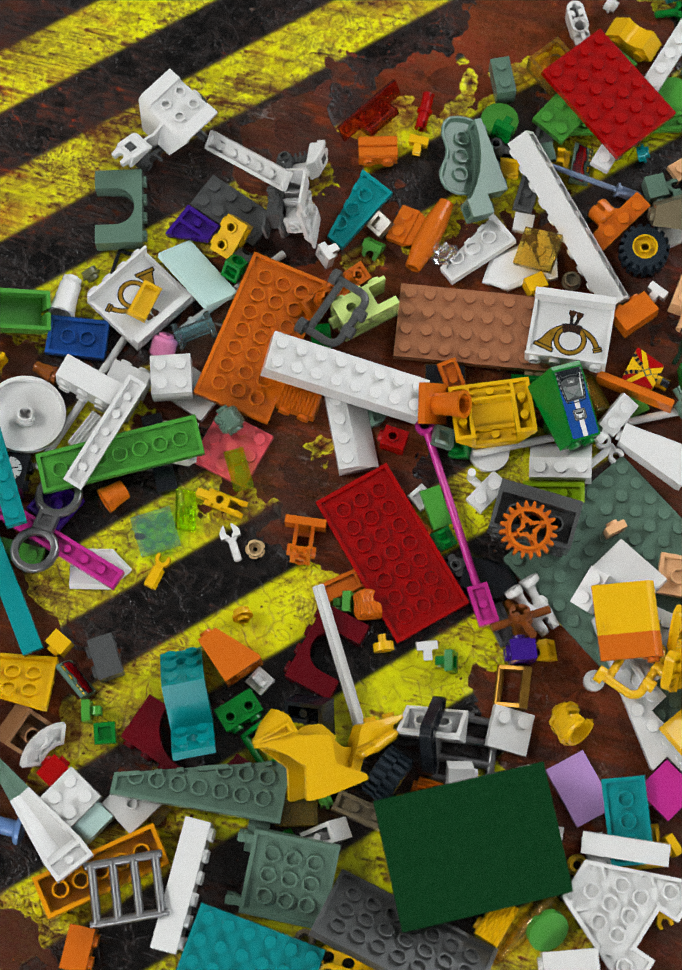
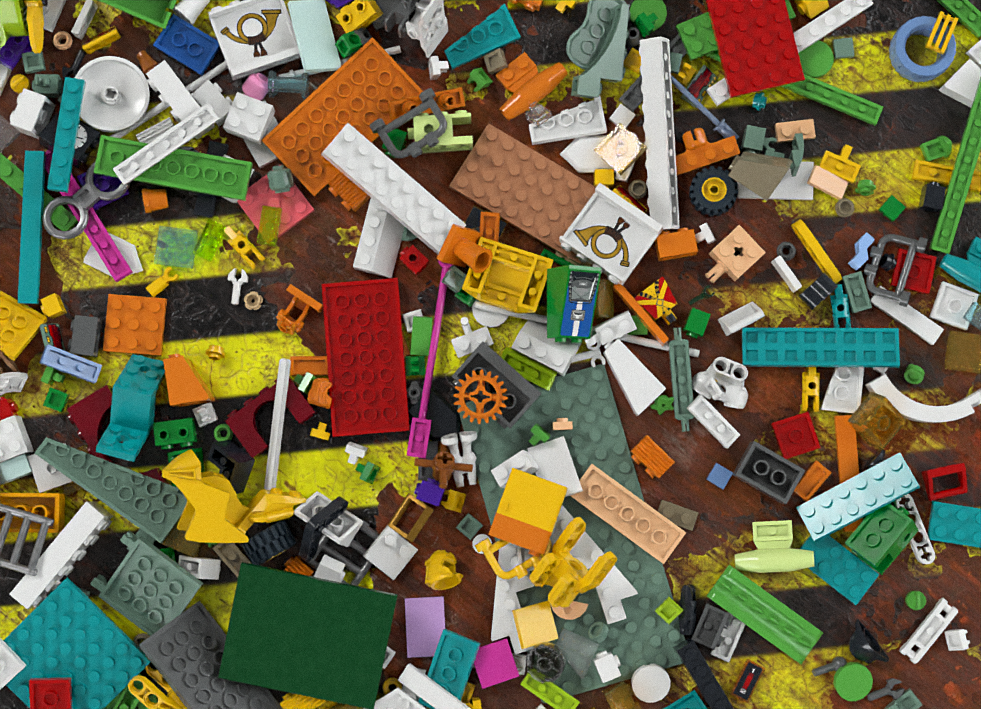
camera: 20 degrees right, 10 degrees up
yellow tile [127,279,162,323] -> none
none -> medium blue plate [40,345,102,384]
none -> orange plate [103,294,167,356]
none -> bright green plate [214,424,234,442]
none -> sand green tile [456,513,483,540]
none -> bright green tile [528,423,551,446]

